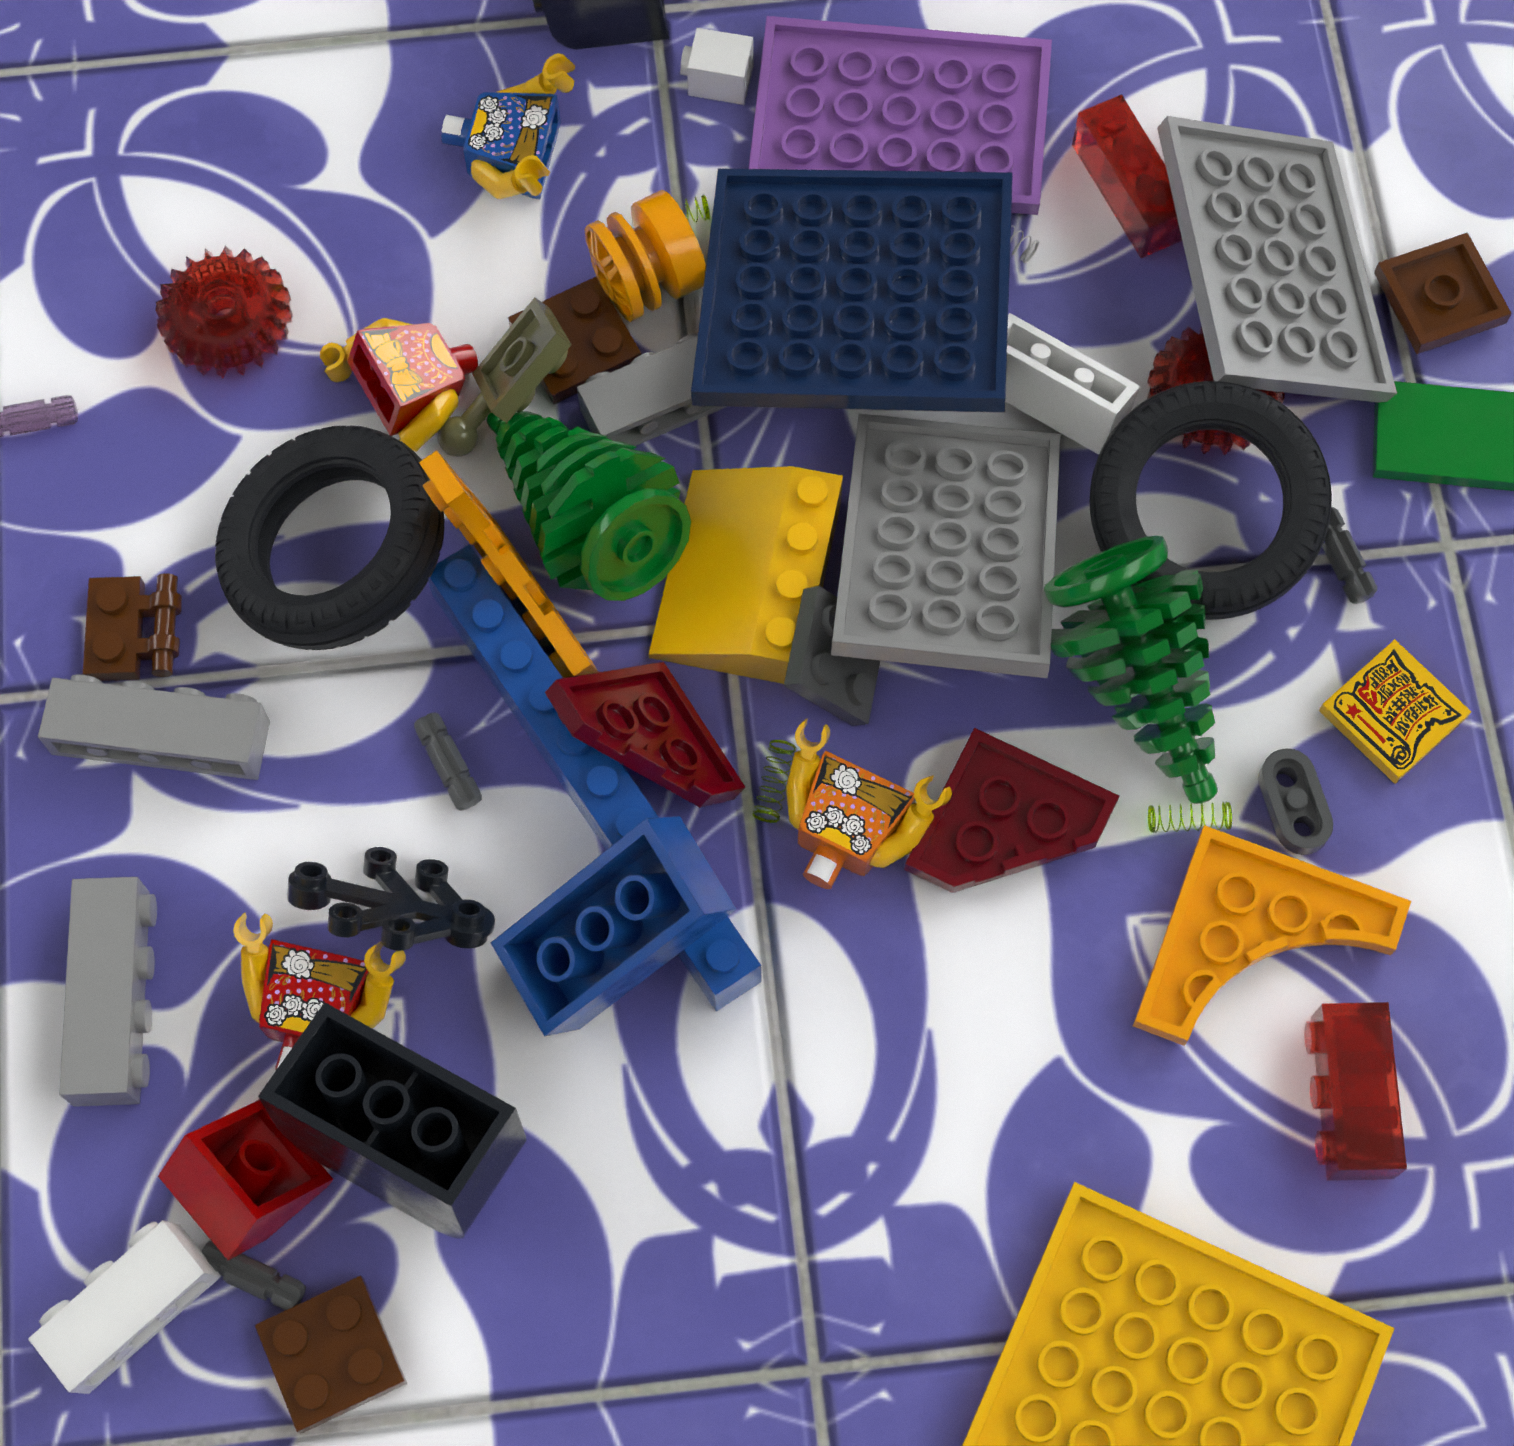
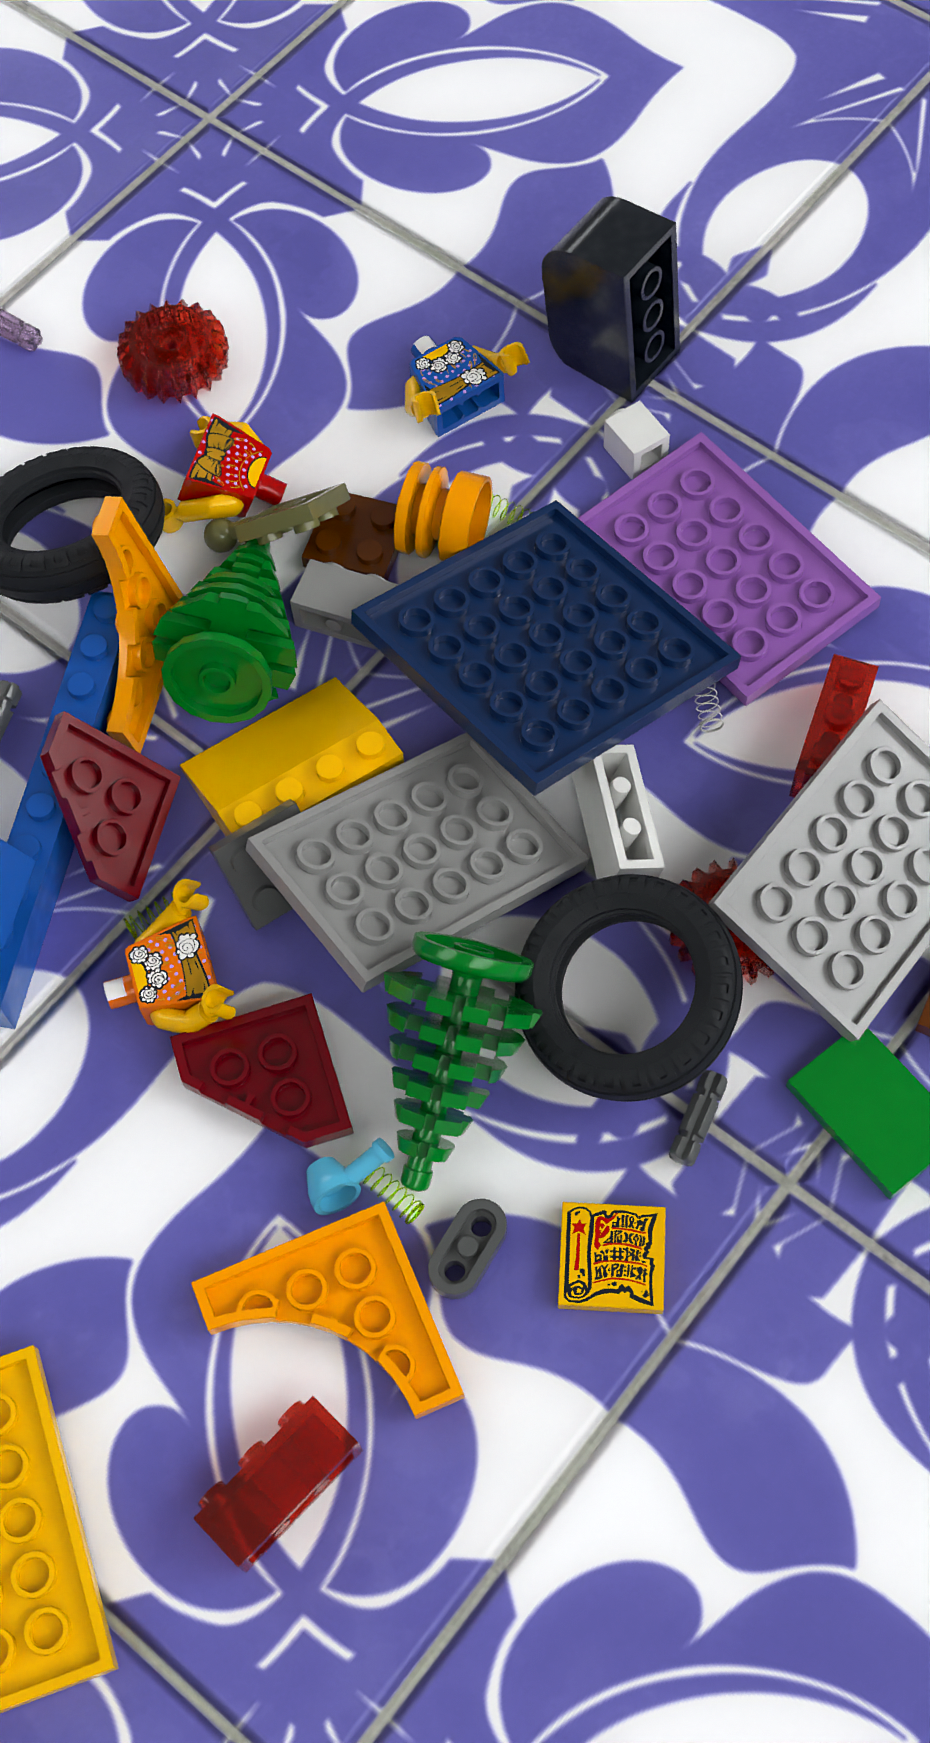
camera: 50 degrees right, 5 degrees down
none -> medium azure bar [306,1138,395,1215]

